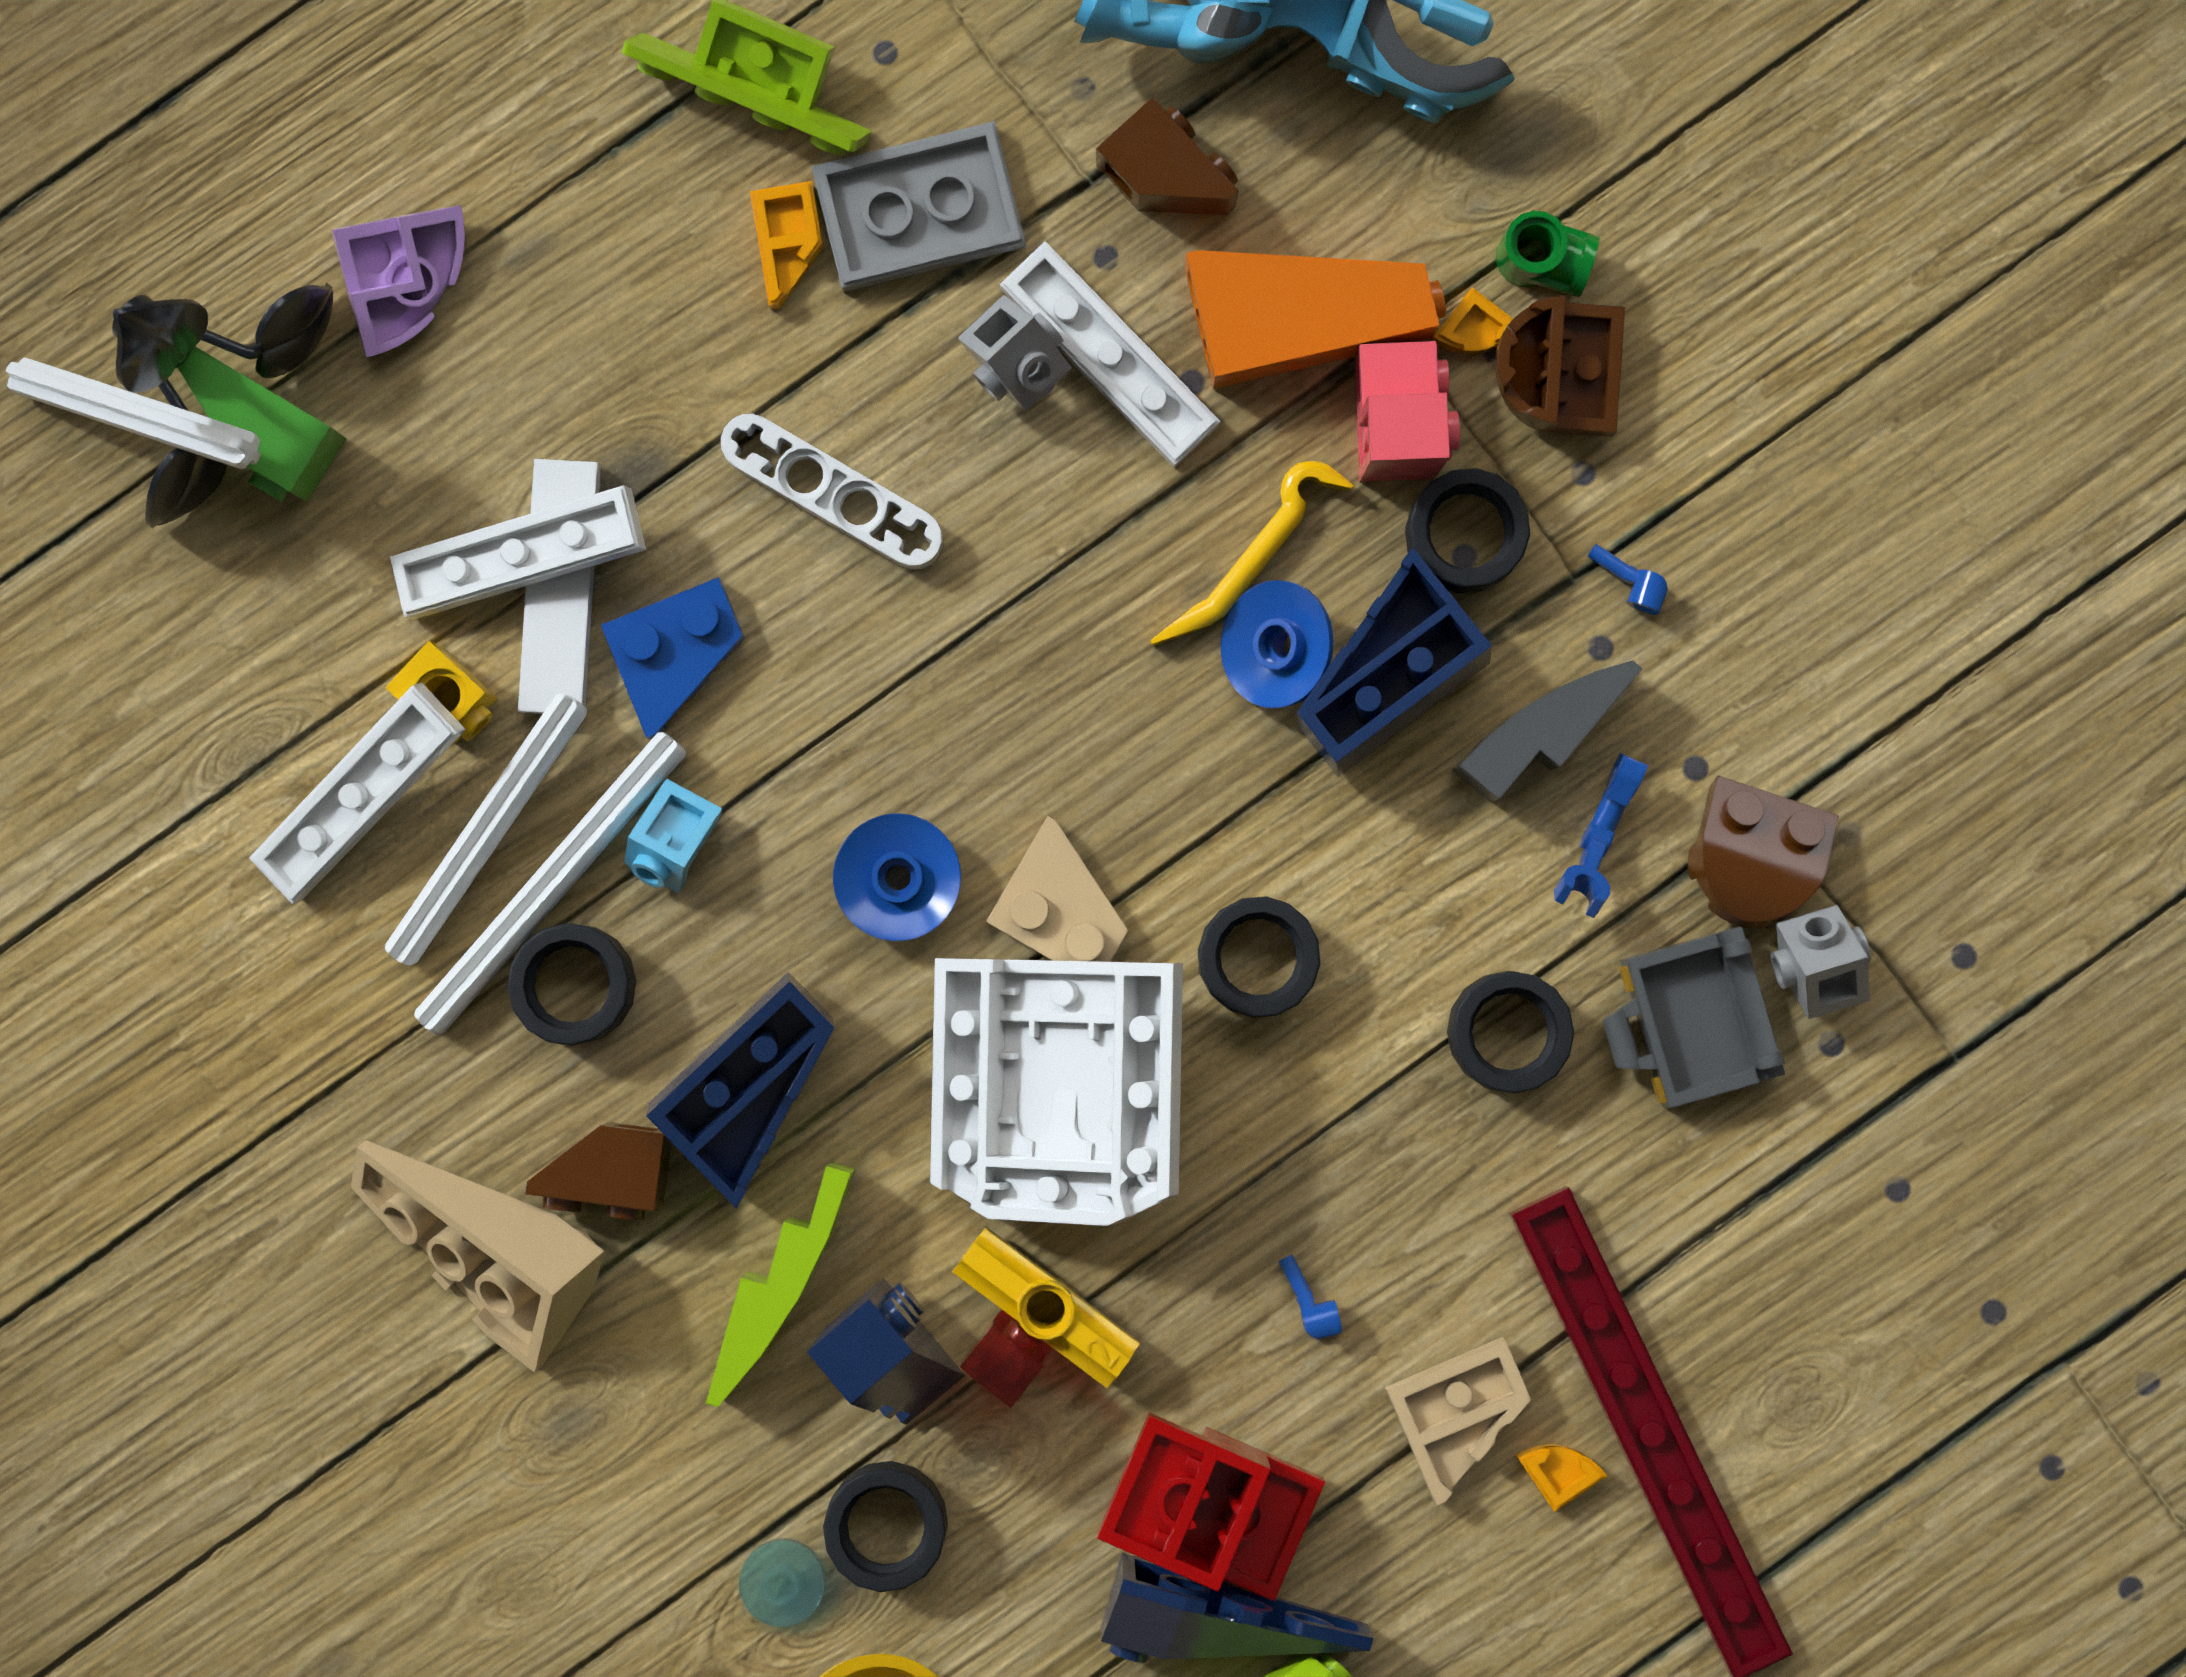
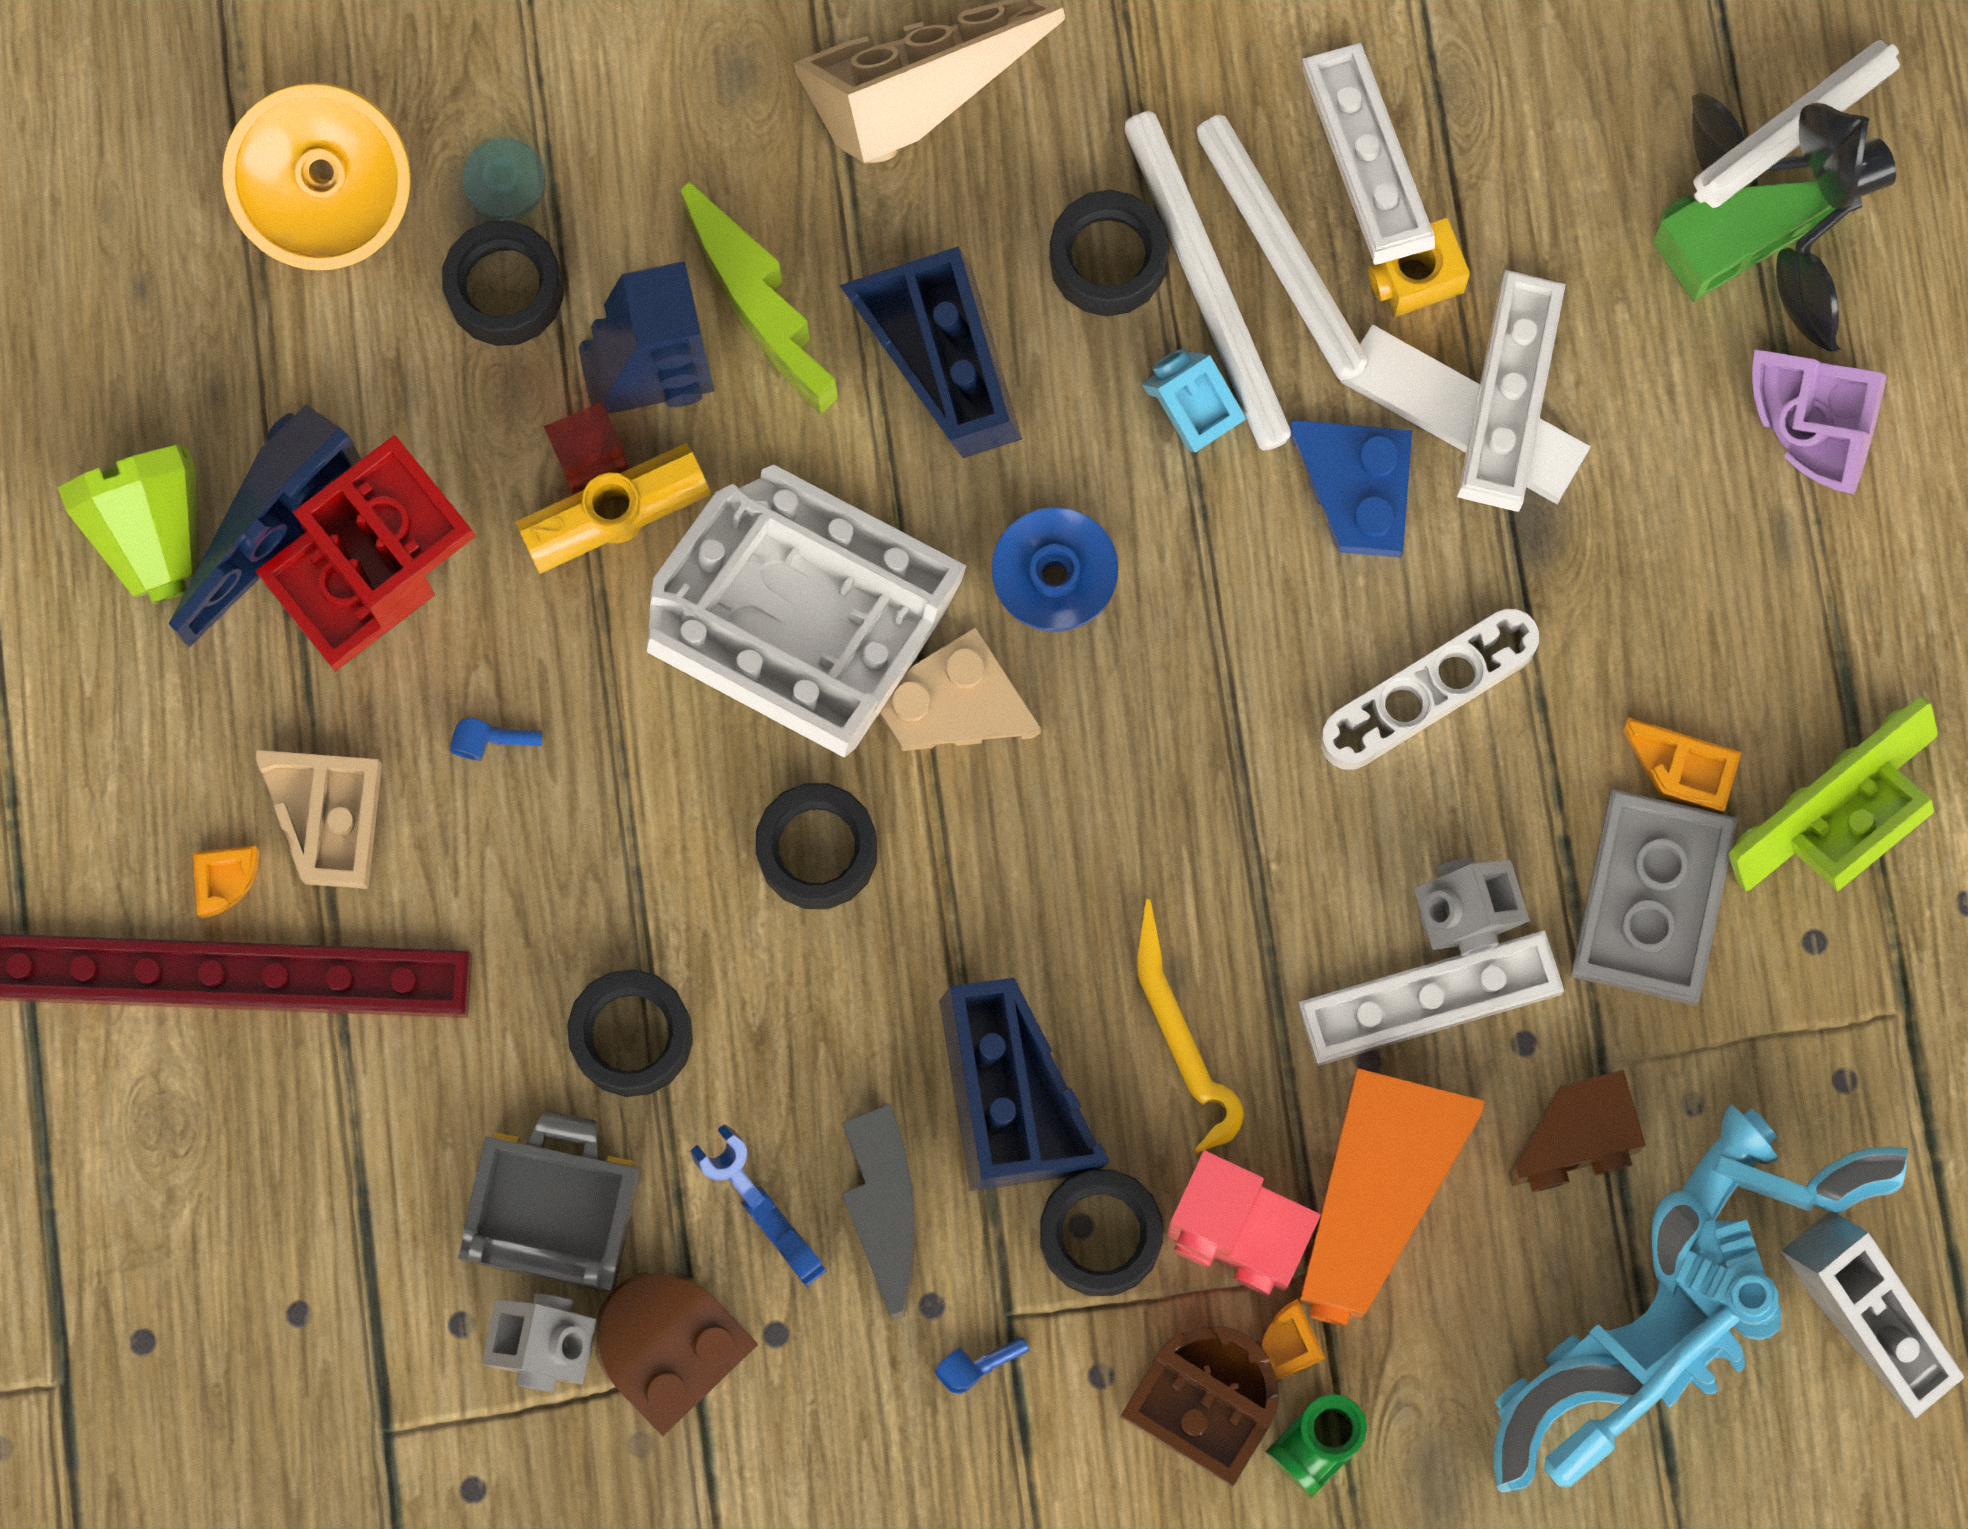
camera: 120 degrees right, 10 degrees down
reddish brown slope [525,1122,672,1220] -> none
blue dish [1221,580,1334,708] -> none

